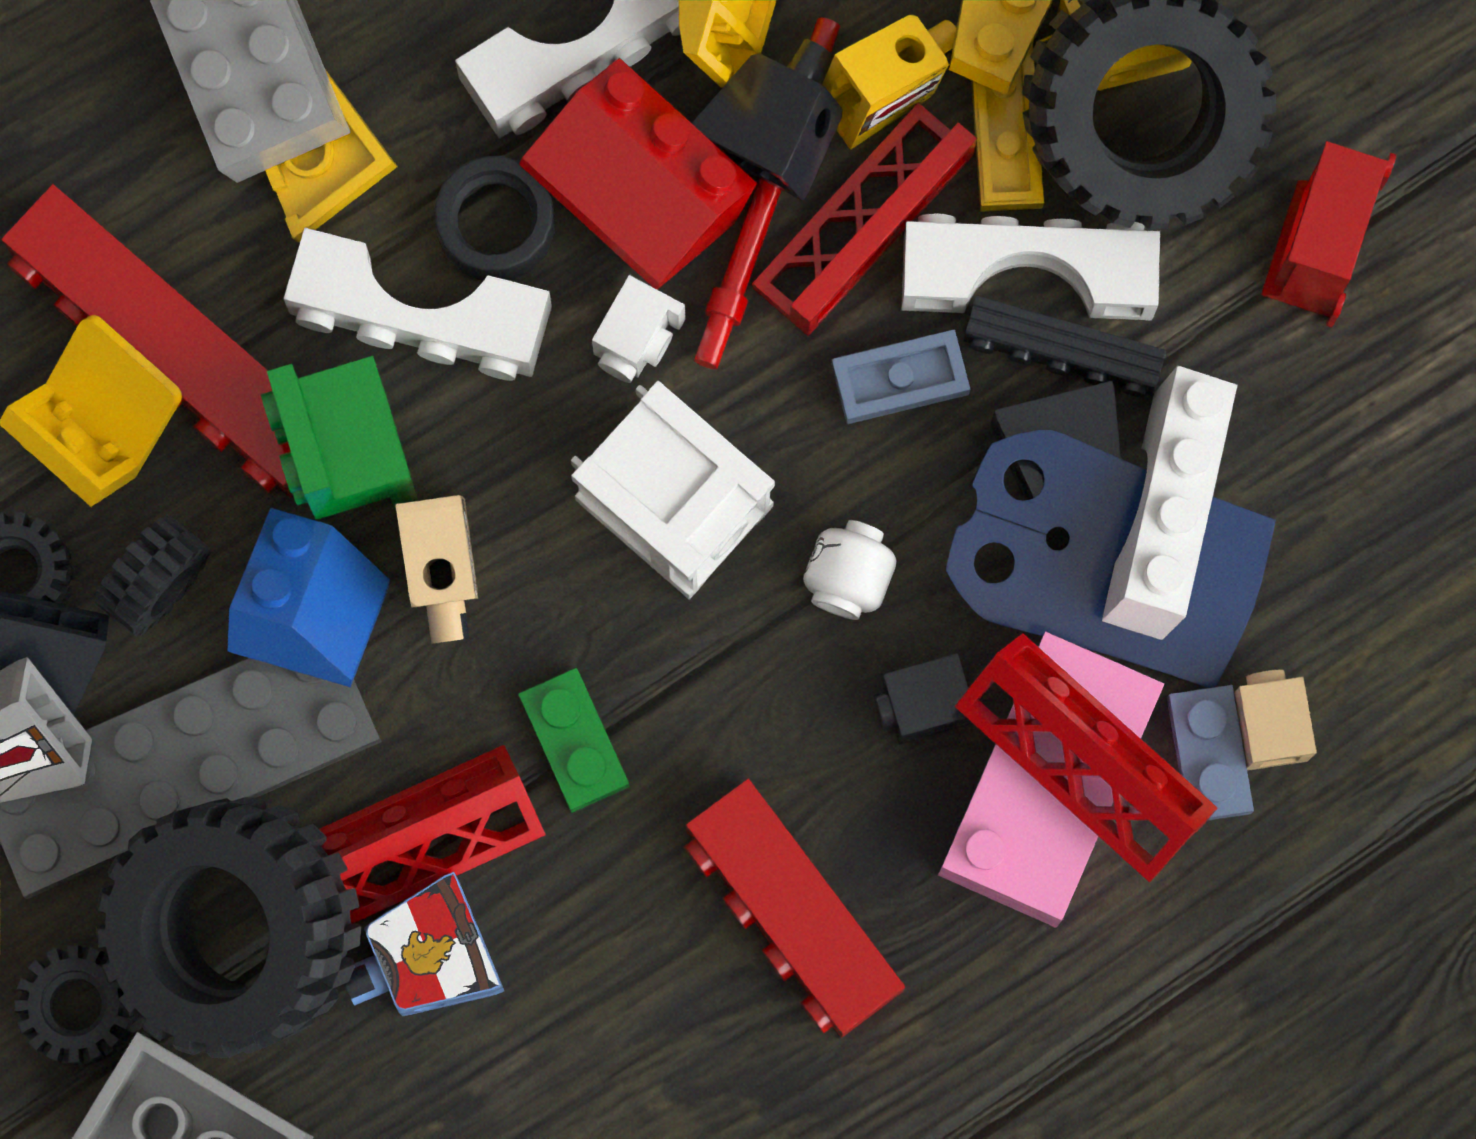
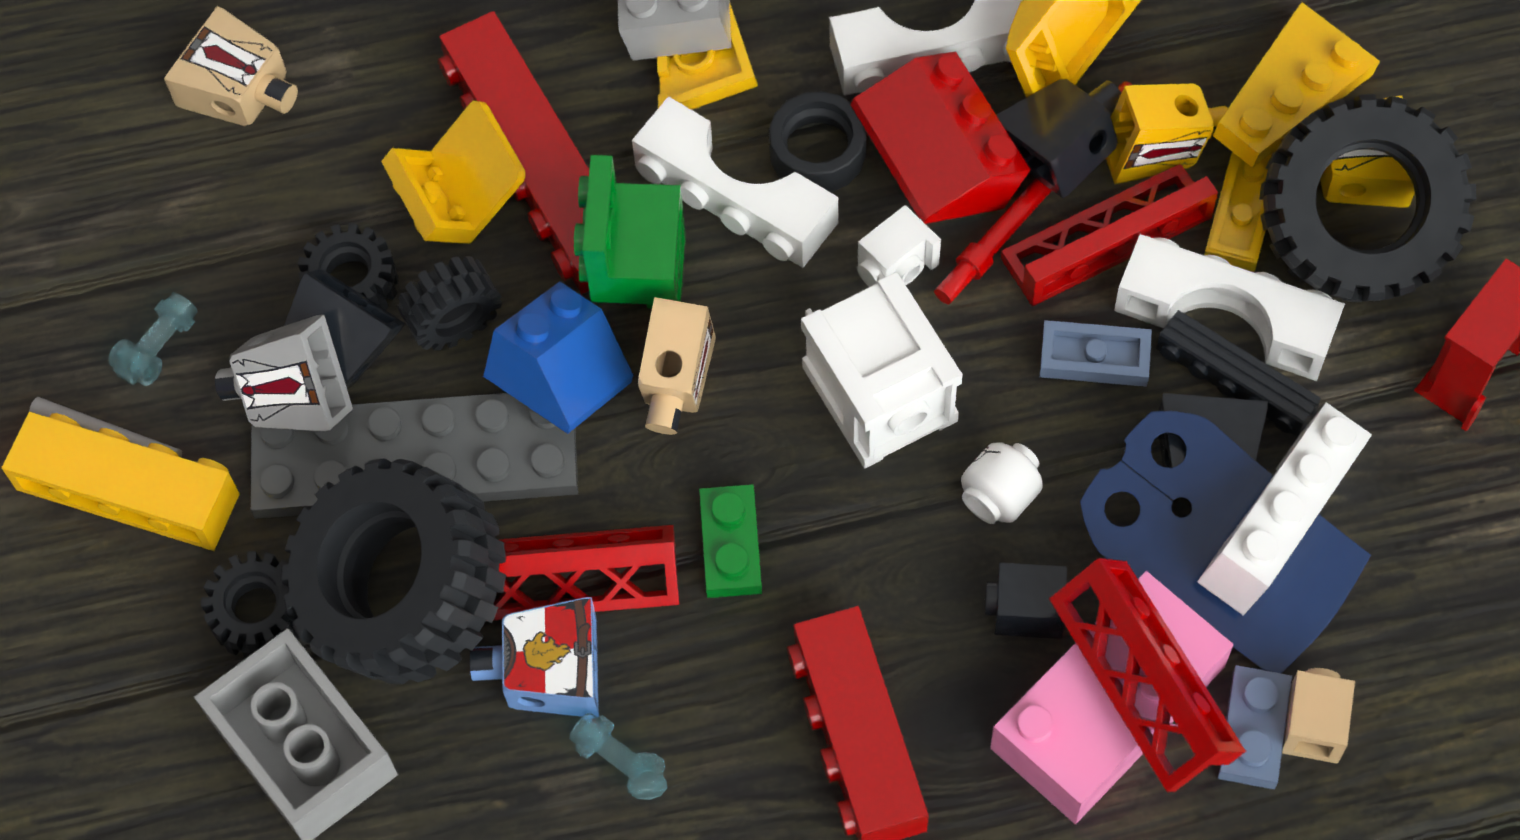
camera: 25 degrees right, 15 degrees down
none -> clear light blue bar [570,712,668,800]

